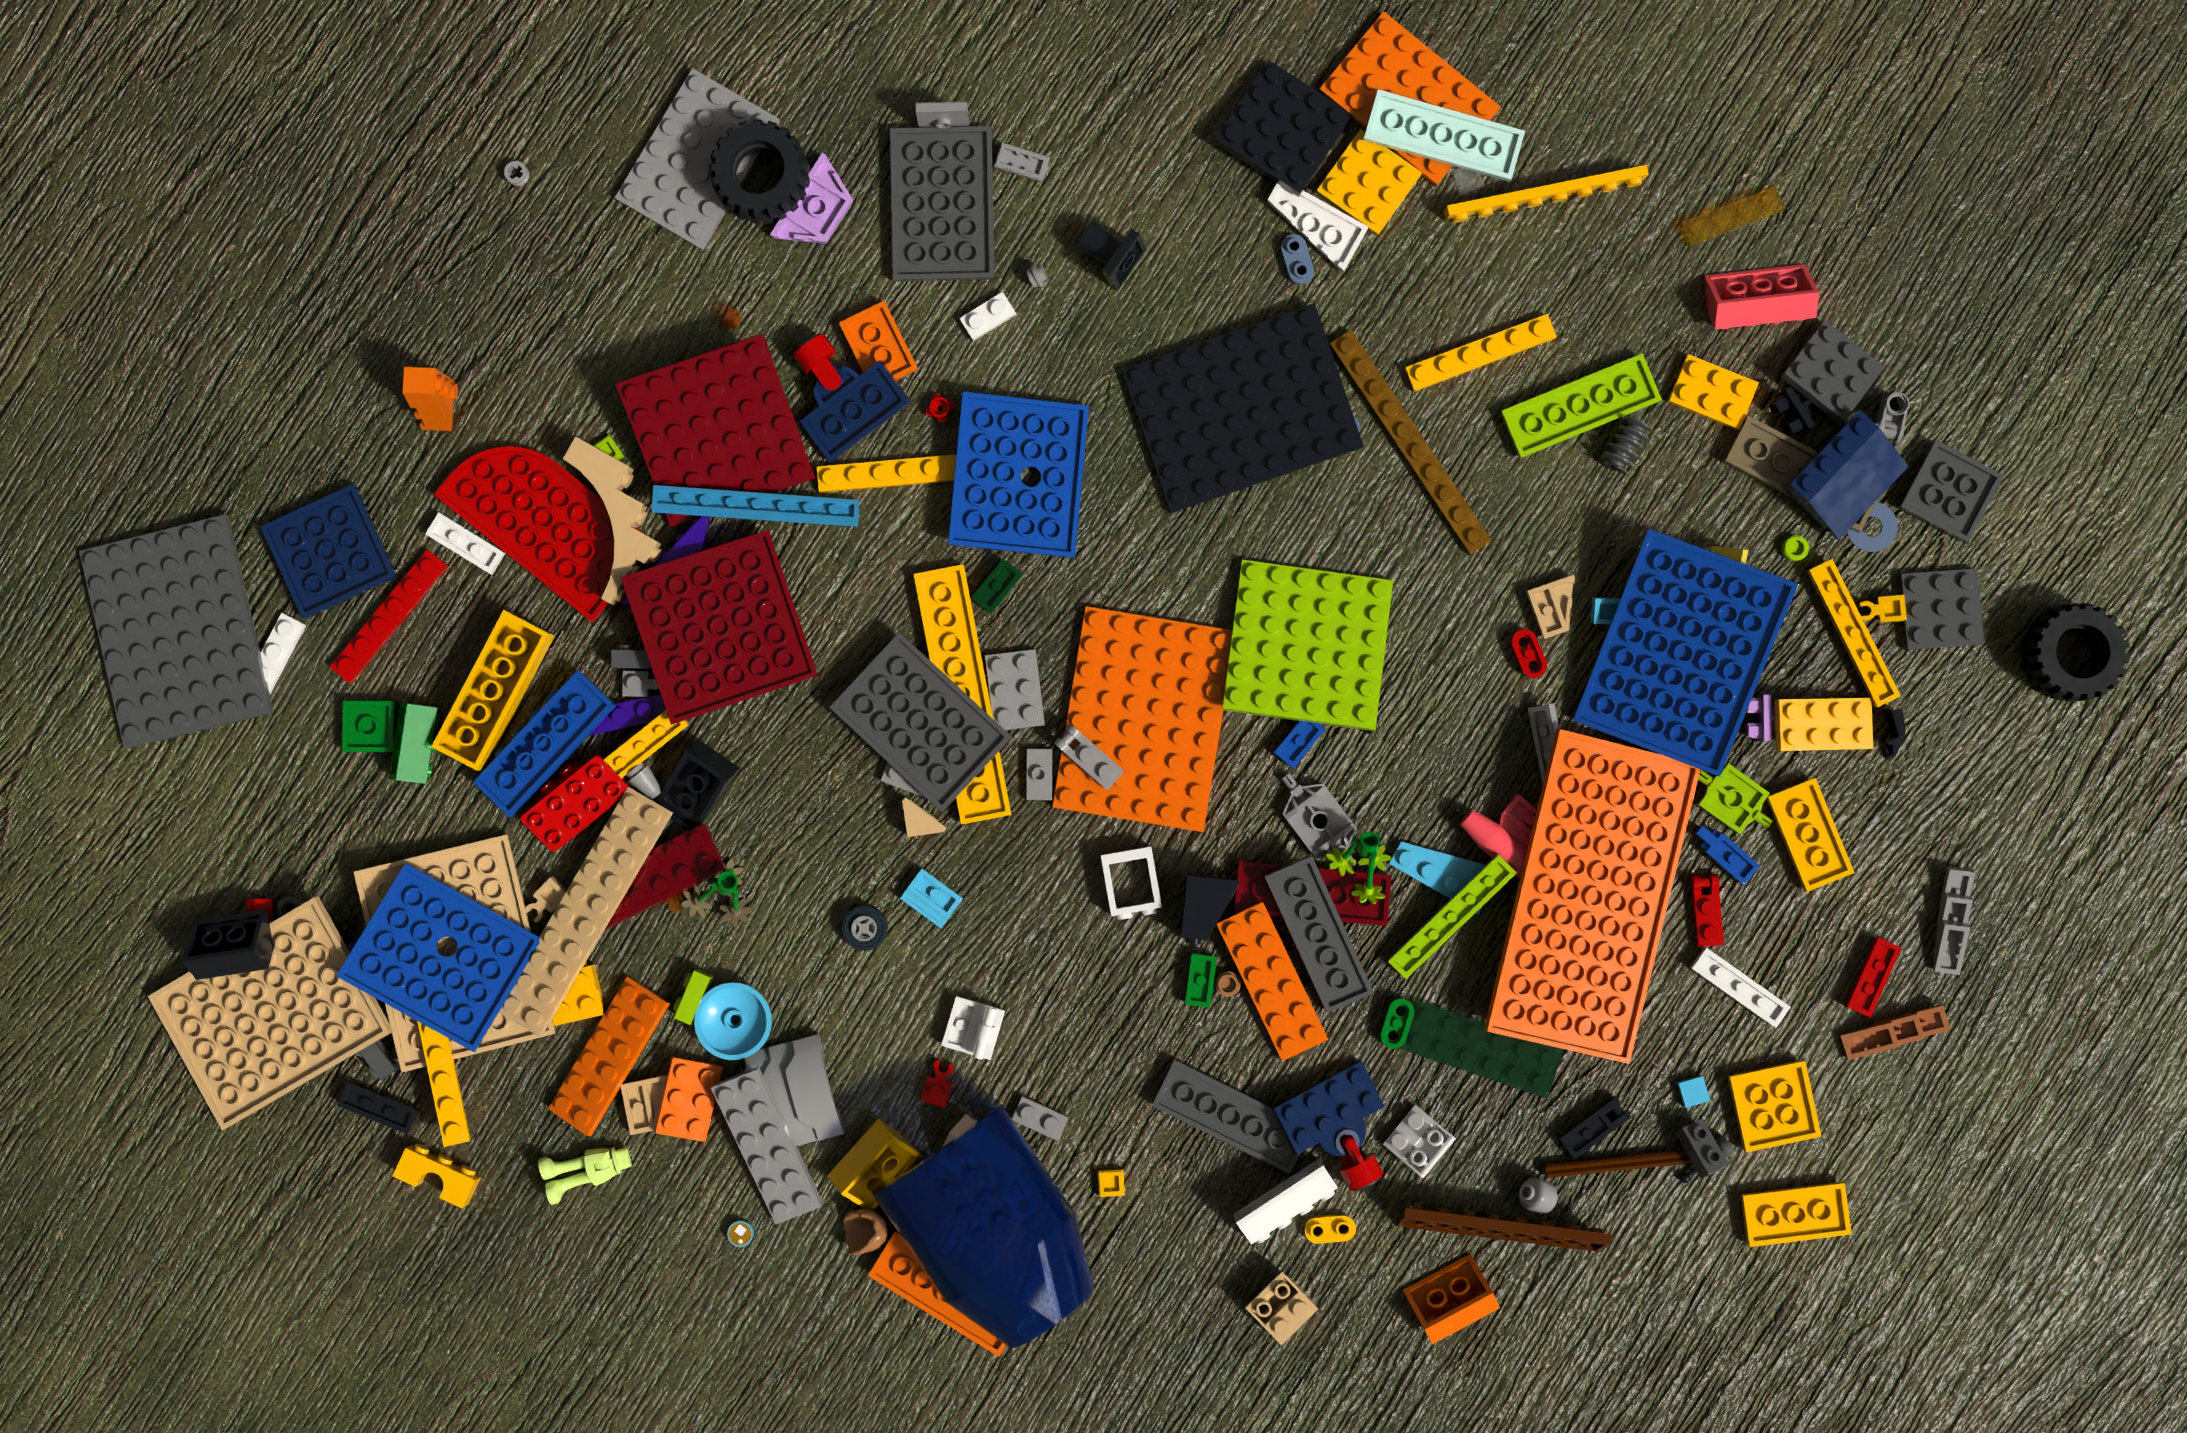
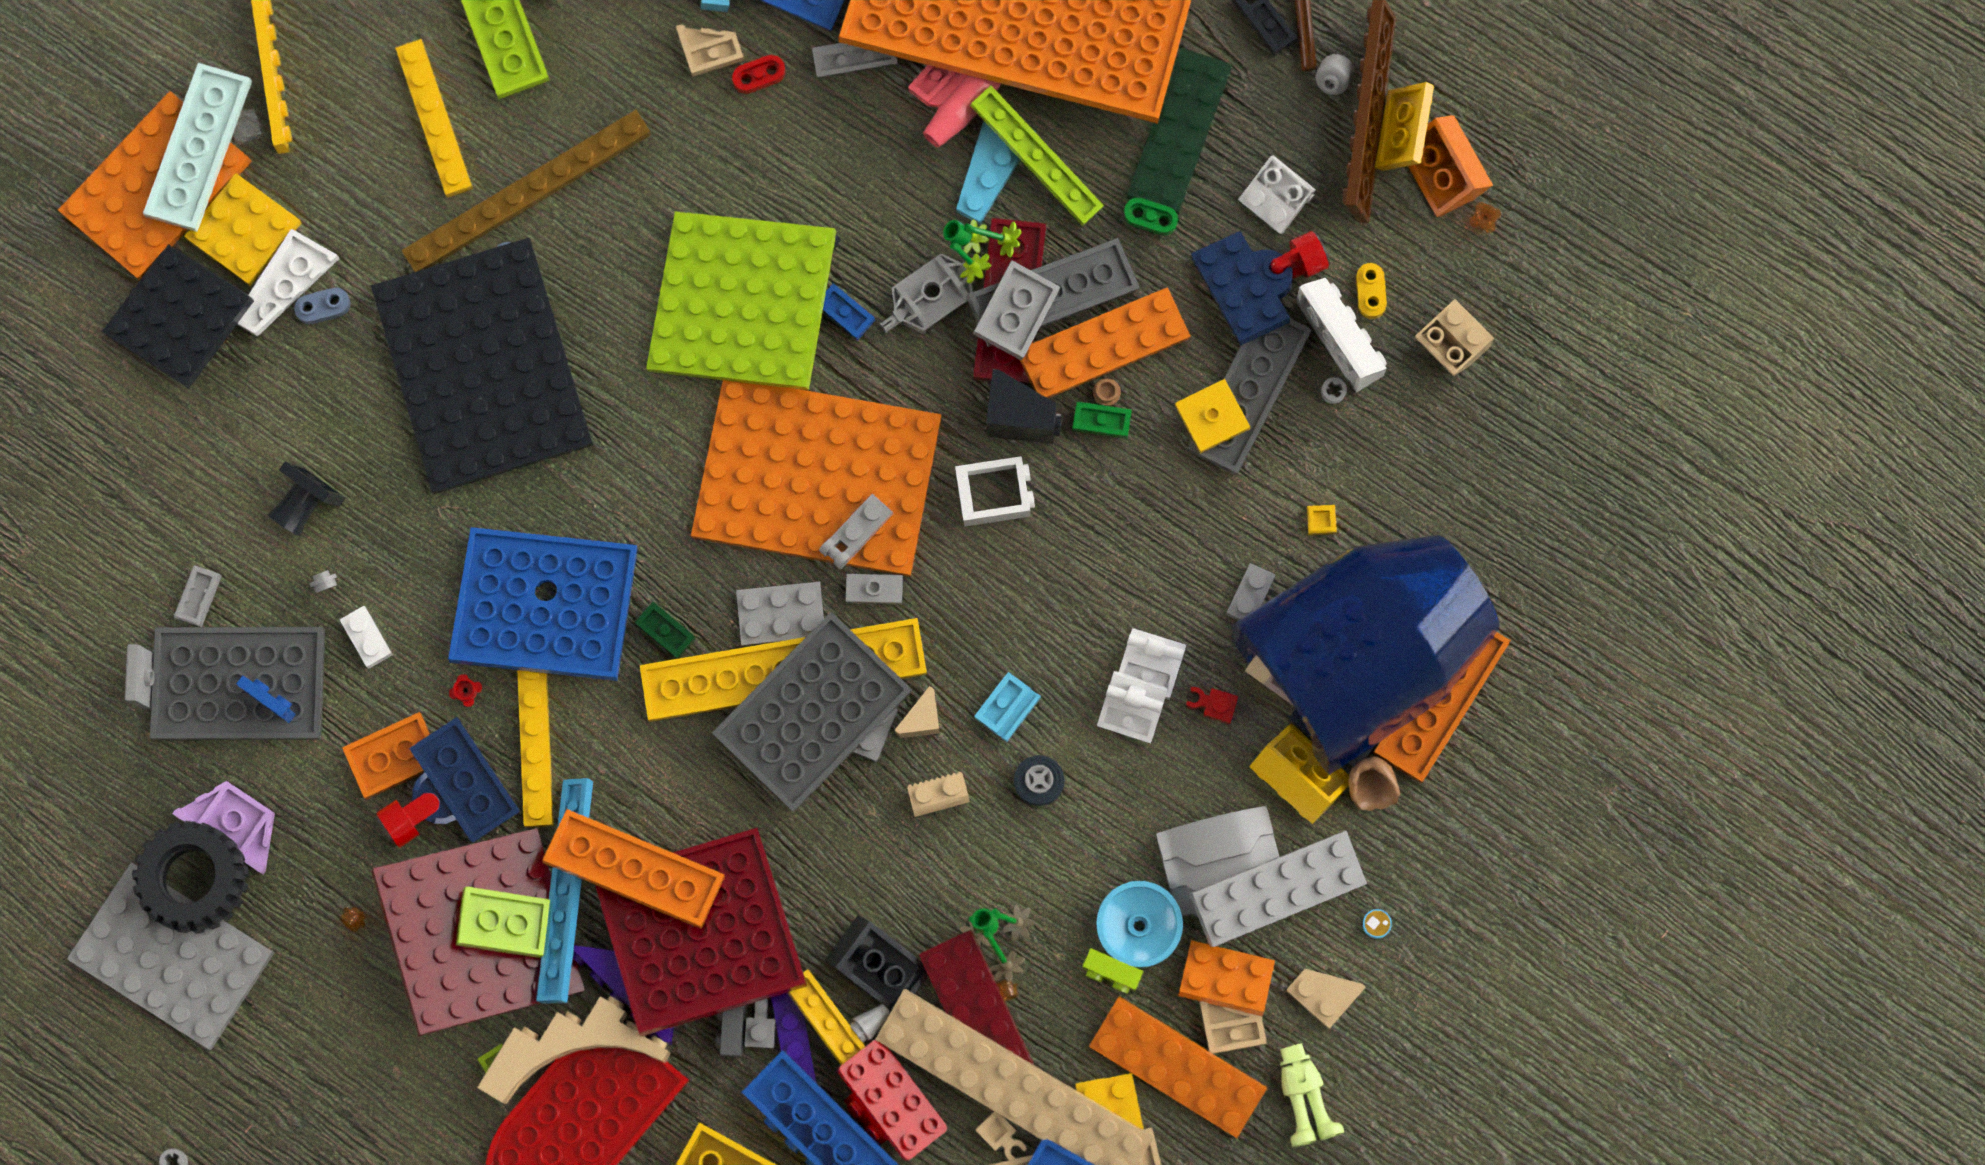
camera: 85 degrees left, 10 degrees down
none -> blue plate [236,675,296,723]
none -> lime plate [456,886,550,958]
none -> orange plate [543,809,725,929]
none -> tan brick [907,771,969,817]
none -> light grey plate [973,261,1060,361]
none -> white plate [1097,671,1168,743]
none -> yellow plate [1175,379,1250,454]
none -> tan wing [1286,969,1365,1029]
none -> light grey bush [1321,377,1347,404]
none -> yellow plate [1375,82,1434,171]
none -> clear orange plate [1469,202,1501,233]

